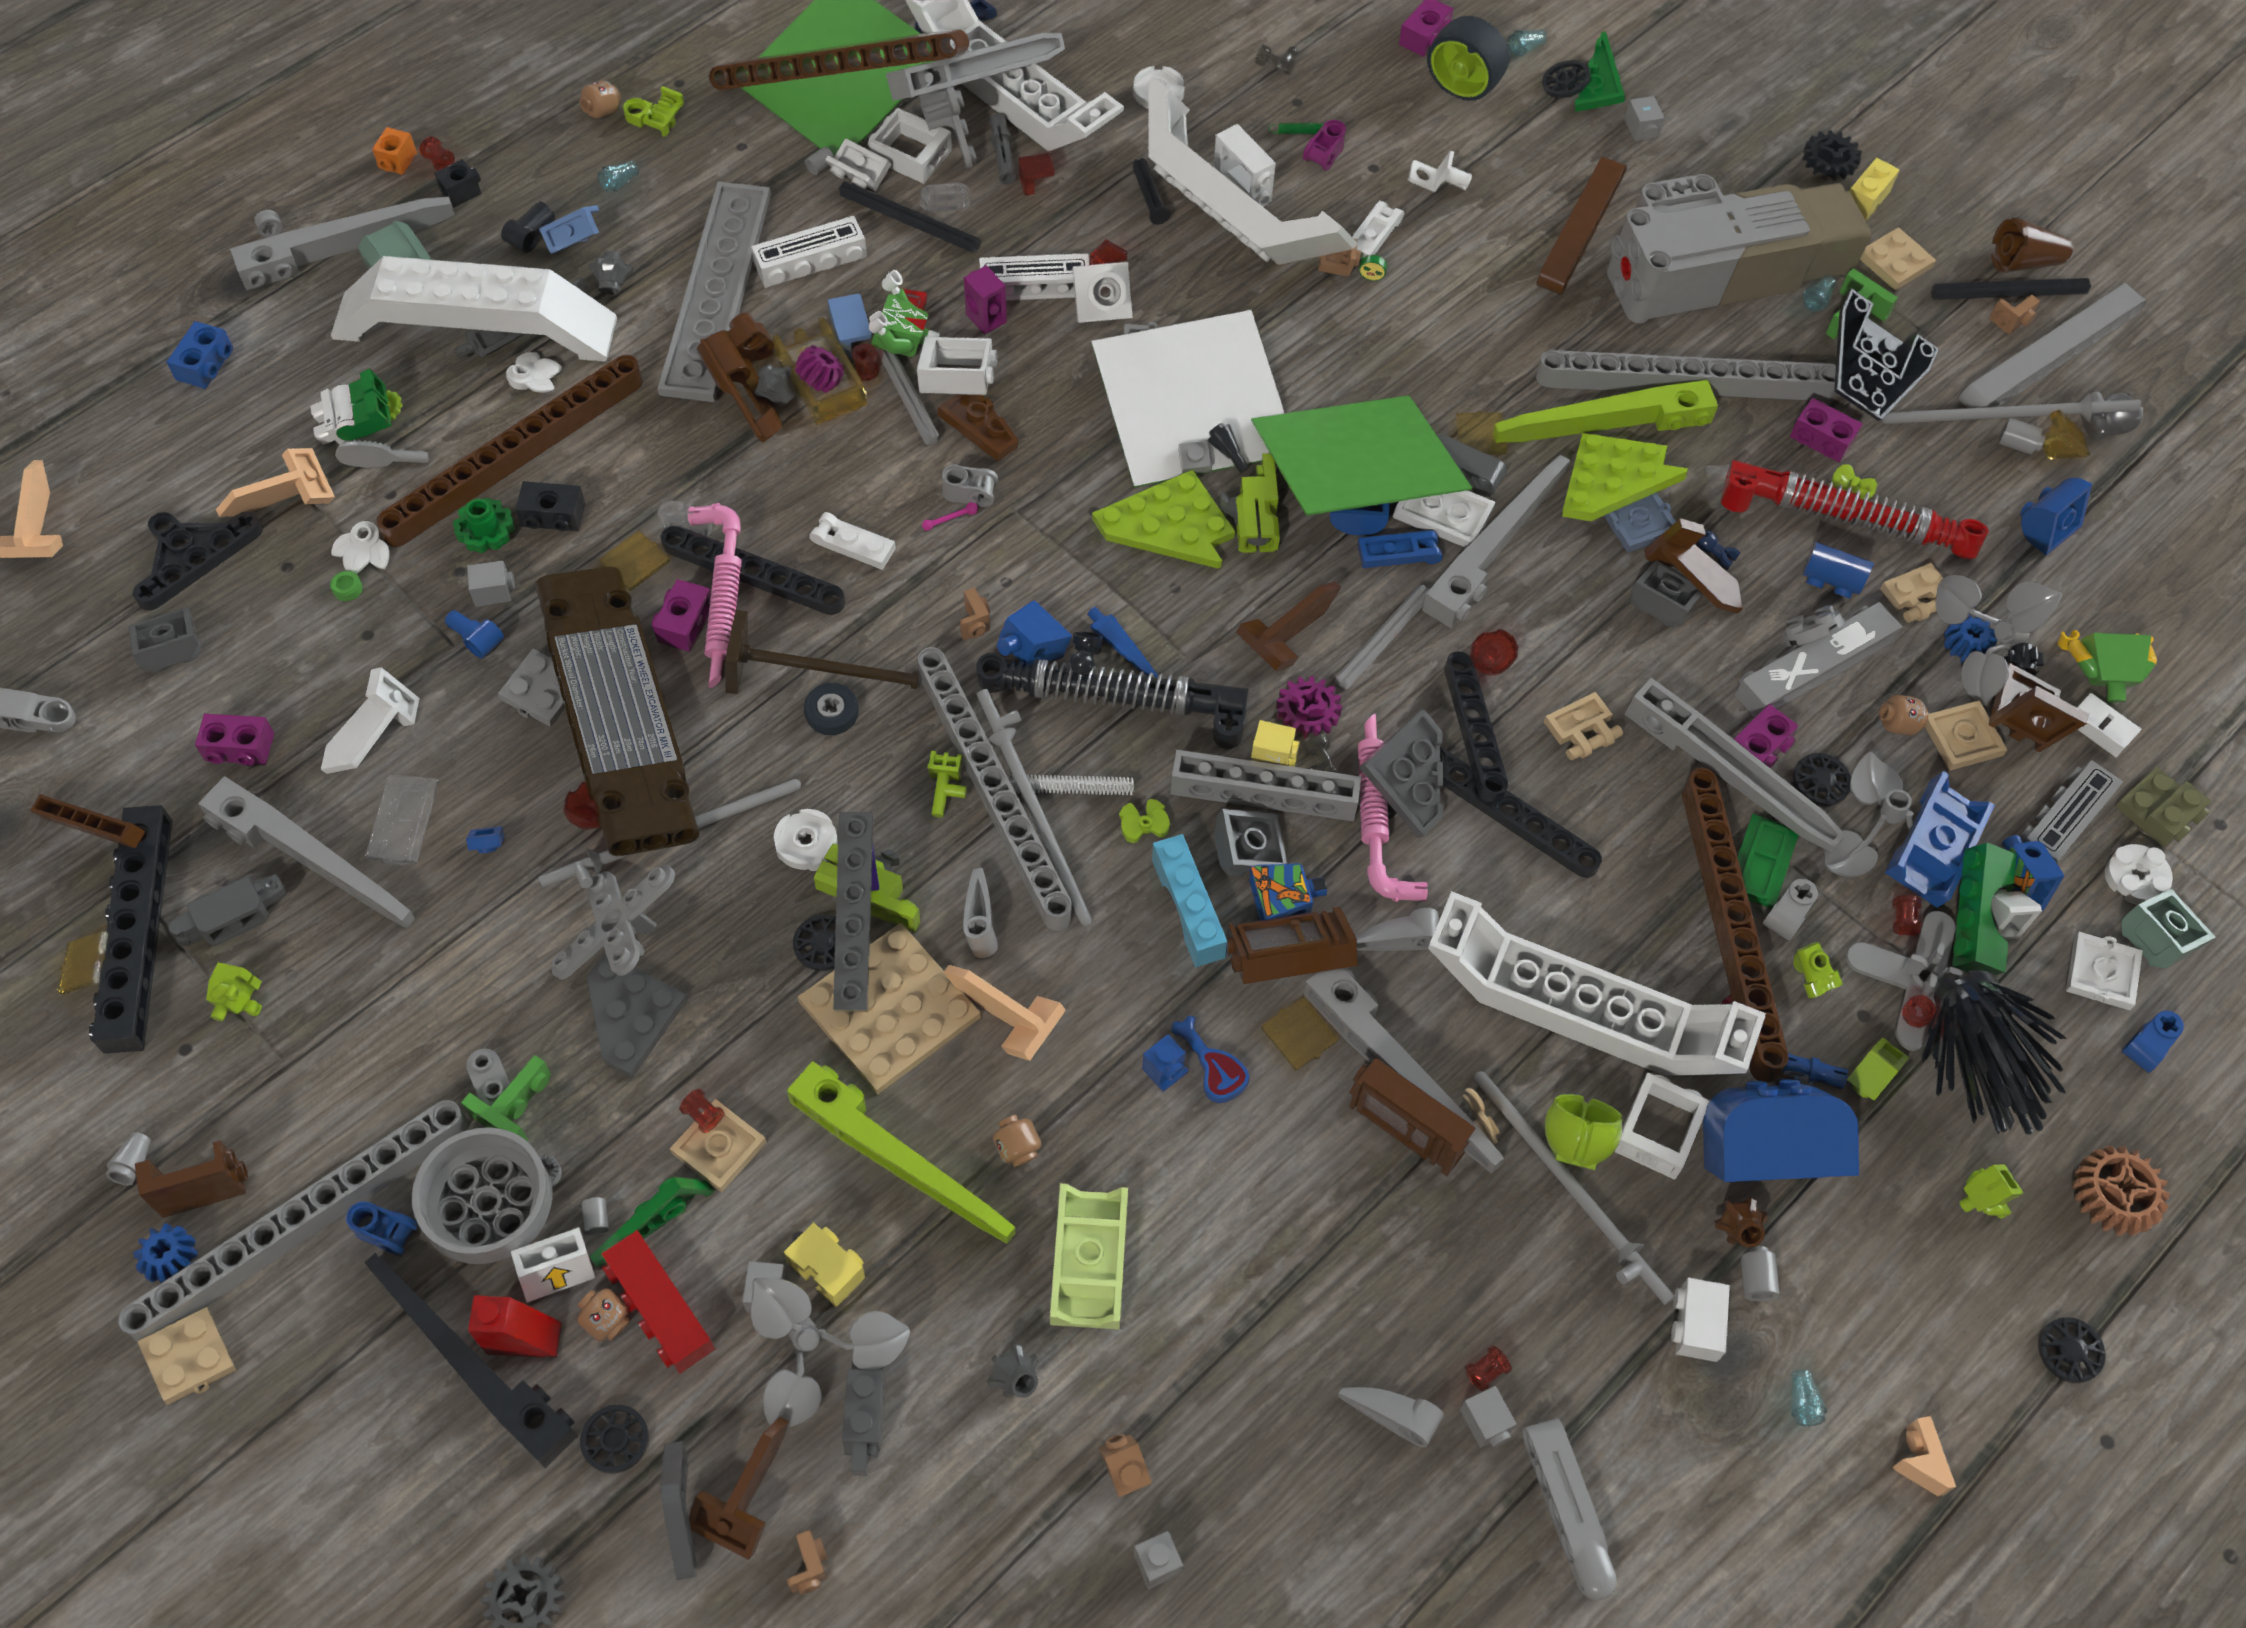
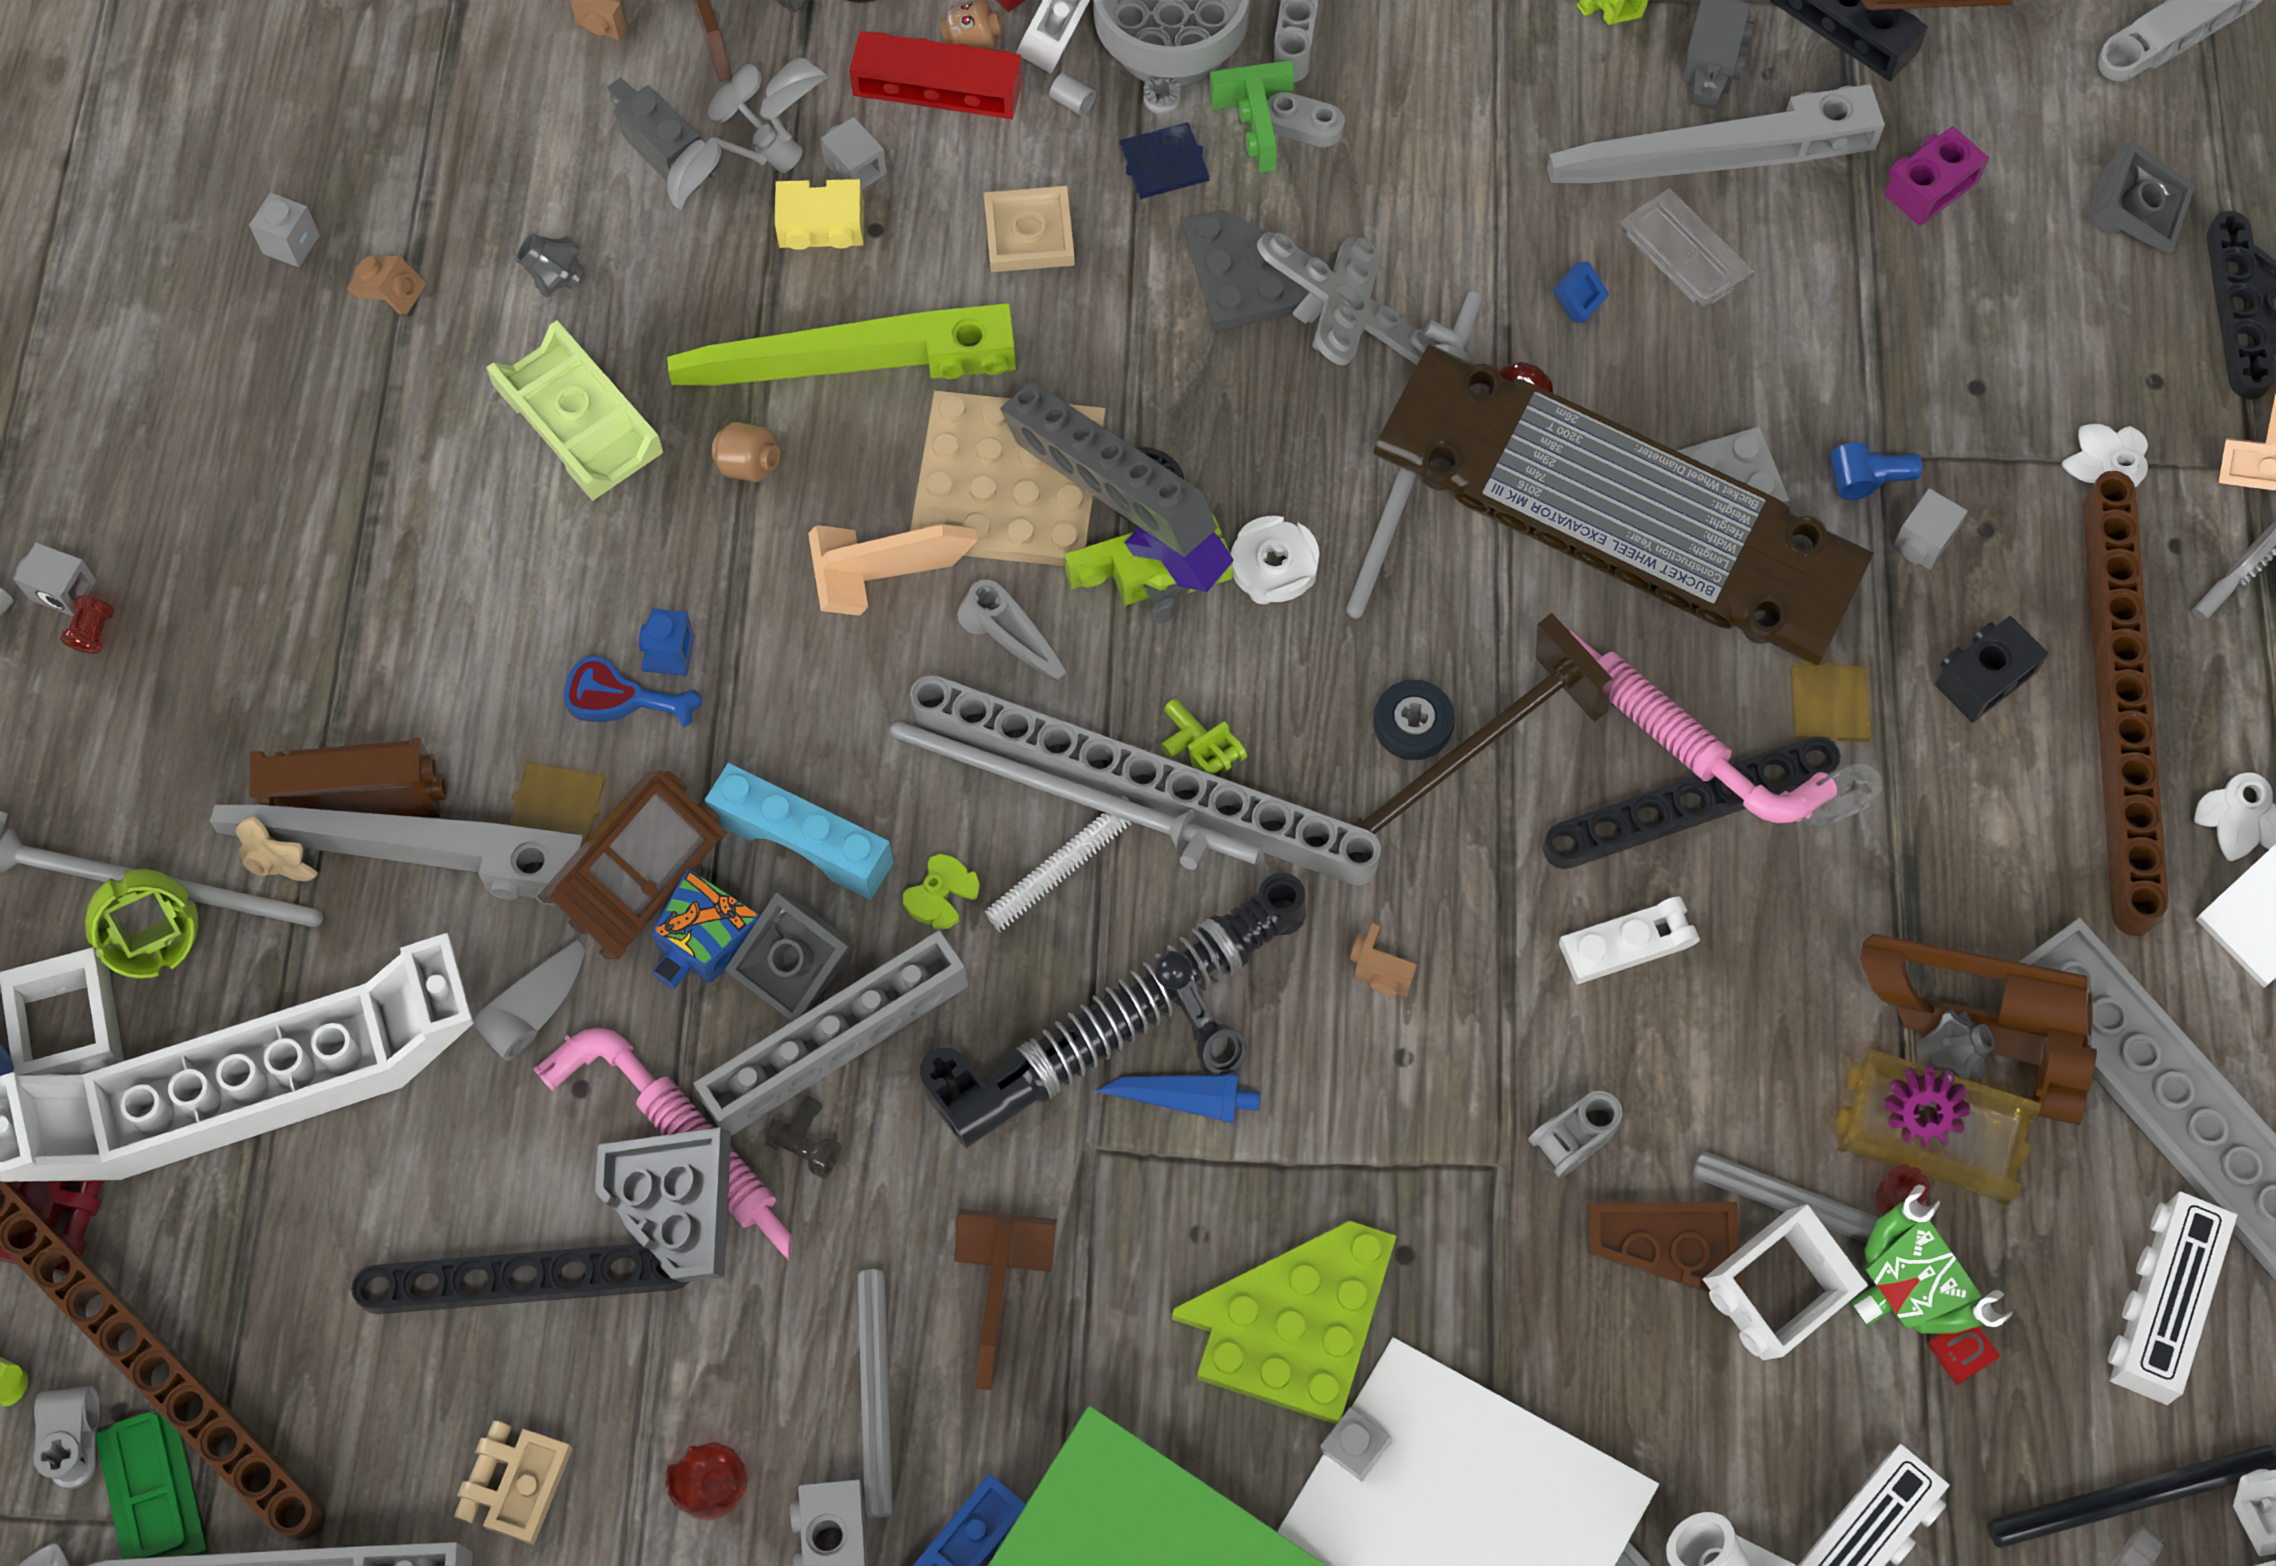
camera: 140 degrees right, 5 degrees up
white piece [321,667,420,774] -> none
bright green tile [330,571,363,601] -> none
green plant [453,498,515,553] -> none
green wing [590,1177,714,1267] -> none
magenta brick [652,579,711,652] -> none
clear red bush [679,1088,724,1134] -> none
medium blue panel [828,294,872,359] -> none
dark pink hinge [922,502,978,531] -> none
magenta brick [964,265,1007,335] -> none
blue torso [997,600,1072,665] -> none
black cone [1207,423,1250,473] -> none
lime plate [1219,453,1280,553] -> none
light yellow brick [1251,720,1300,767] -> none
magenta gear [1276,676,1342,739] -> none
light grey piece [1338,1387,1444,1447] -> none
black beam [1444,651,1508,803] -> none
none -> clear blue piece [1120,122,1210,199]

